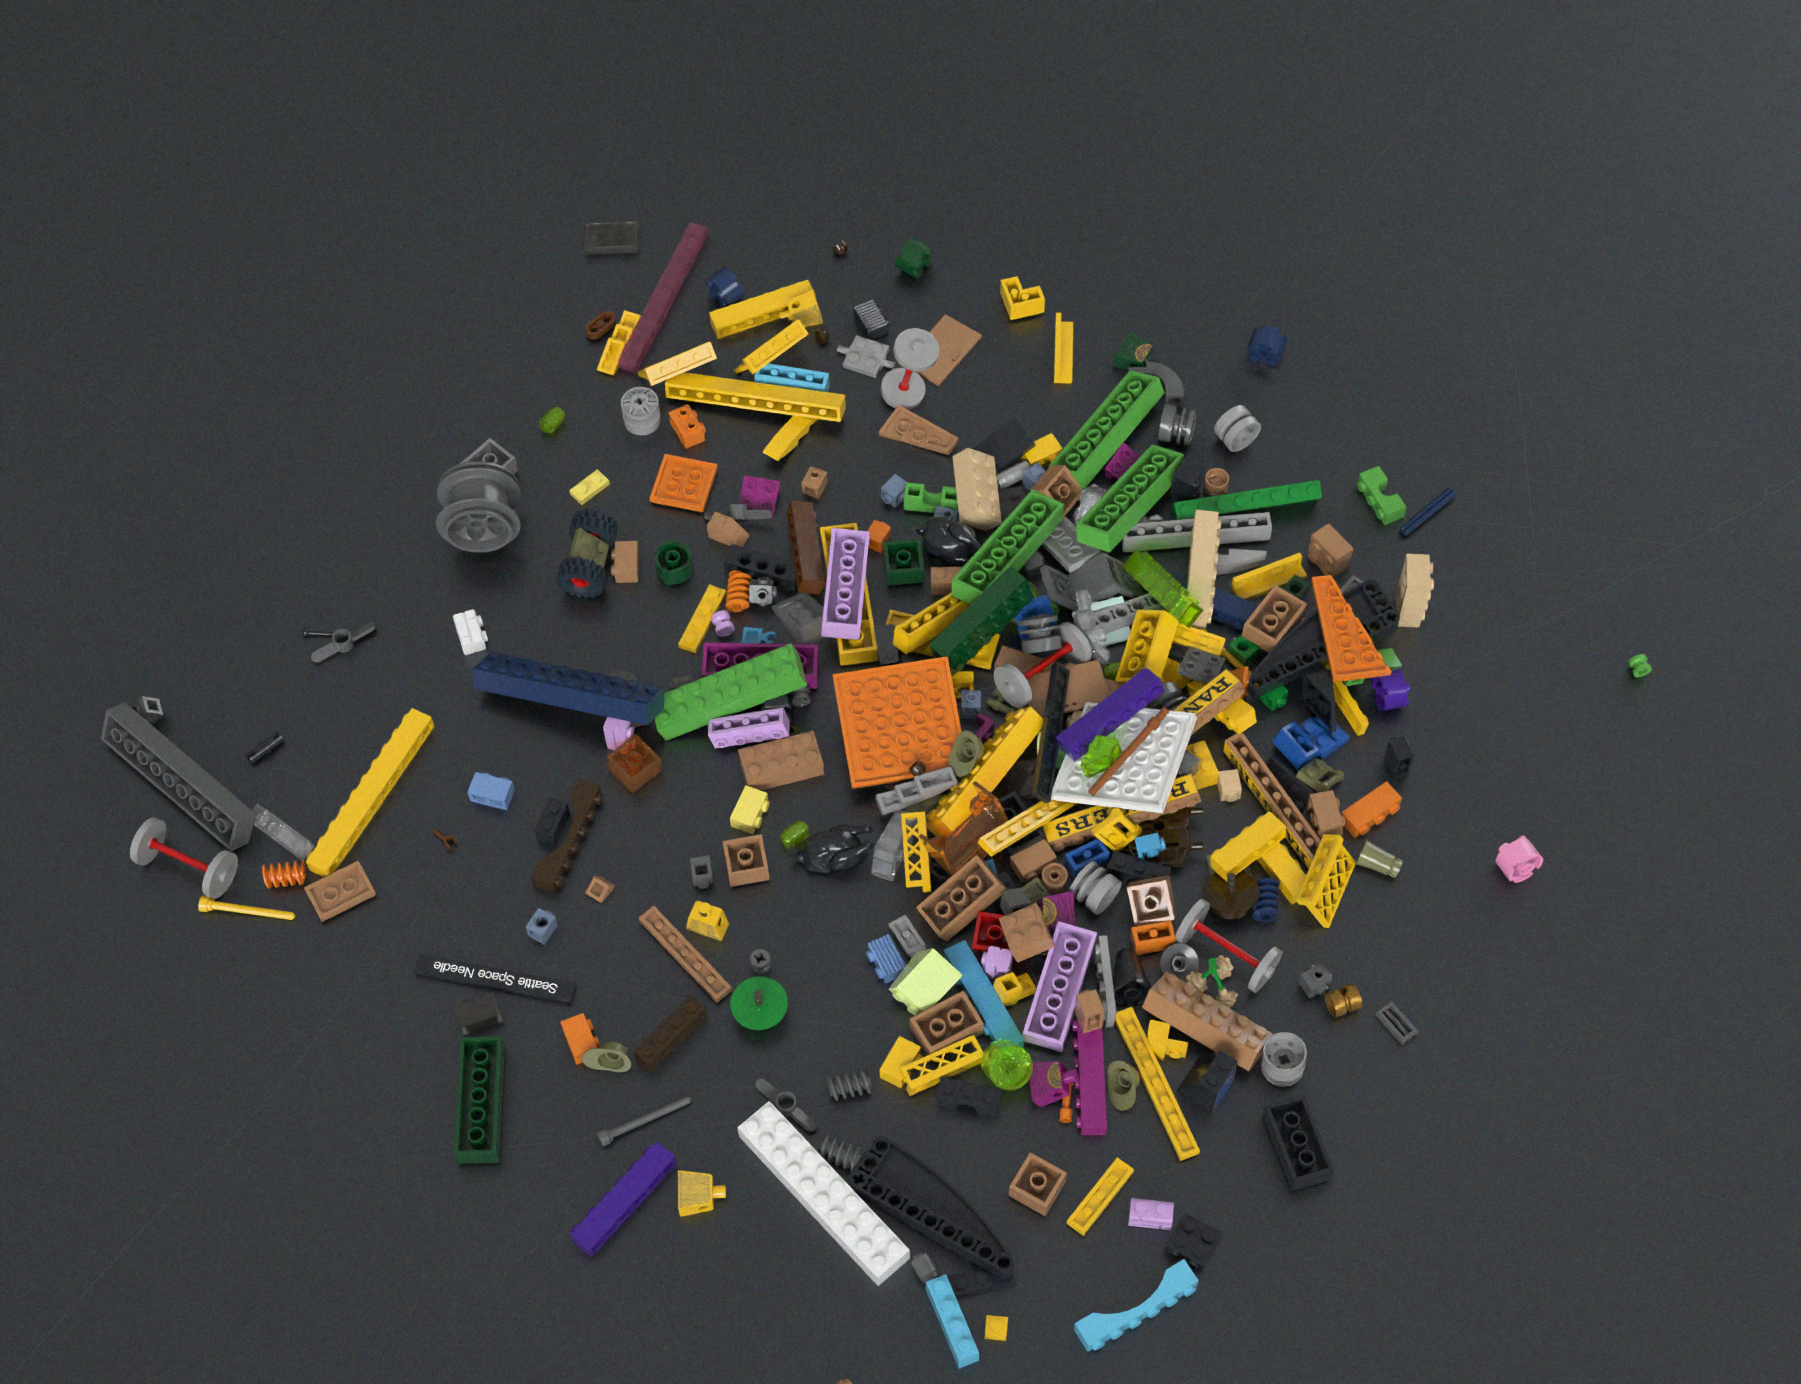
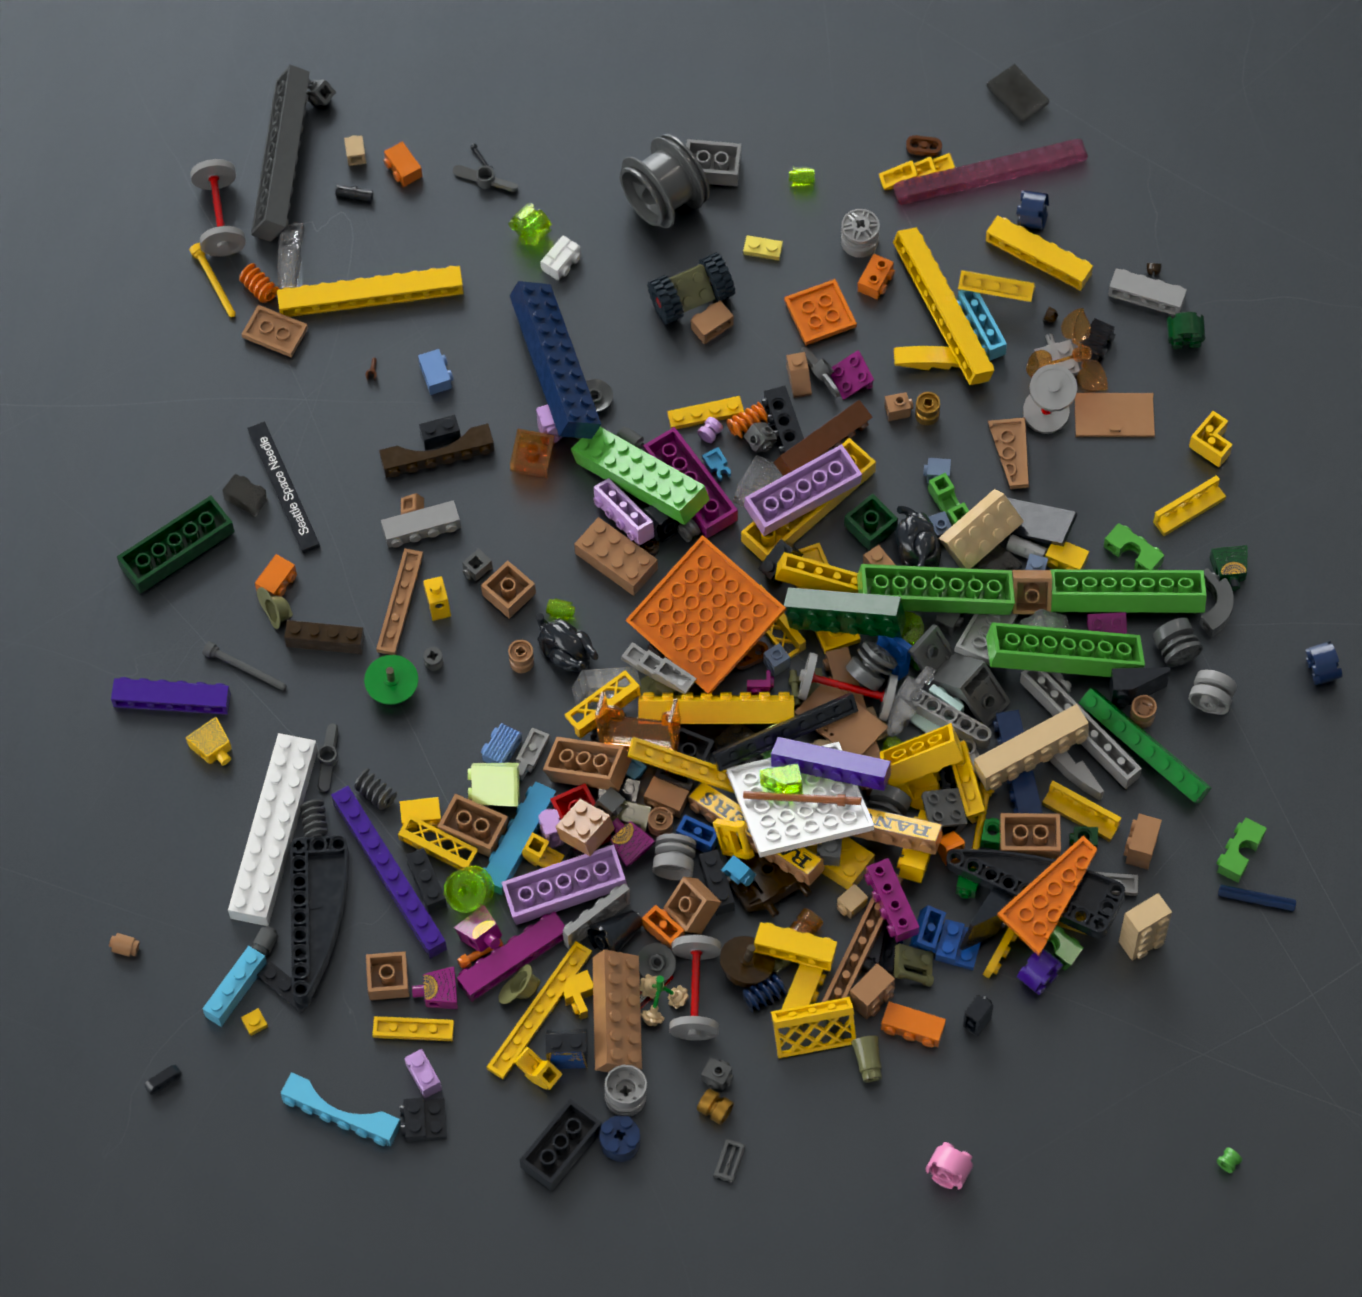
camera: 55 degrees right, 5 degrees up
sand blue brick [525,908,558,945] -> none
yellow fence [638,341,717,386] -> none
dark green brick [654,541,693,585] -> none
light yellow brick [730,785,770,834] -> none
yellow torso [780,290,823,327] -> none
orange brick [867,519,891,553] -> none
dark brown hinge [908,760,926,776] -> none
olive piece [948,731,984,777] -> none
medium nougat brick [1075,989,1104,1034] -> none
clear neon green brick [1122,549,1204,628] -> none
none -> dark purple brick [331,786,447,959]
none -> tan brick [344,136,366,166]
none -> light grey brick [381,500,461,548]
none -> orange brick [383,141,423,187]
none -> magenta torso [412,967,458,1009]
none -> clear neon green brick [508,203,552,245]
none -> medium nougat wheel [508,640,534,673]
none -> yellow brick [514,1047,563,1089]
none -> dark blue brick [599,1116,641,1162]
none -> clear orange wheel [788,908,823,934]
none -> magenta brick [864,858,919,942]
none -> pearl gold wheel [915,392,940,425]
none -> clear orange plant [1026,308,1108,391]
none -> bright green arch [1103,523,1164,570]
none -> light grey brick [1108,268,1187,316]

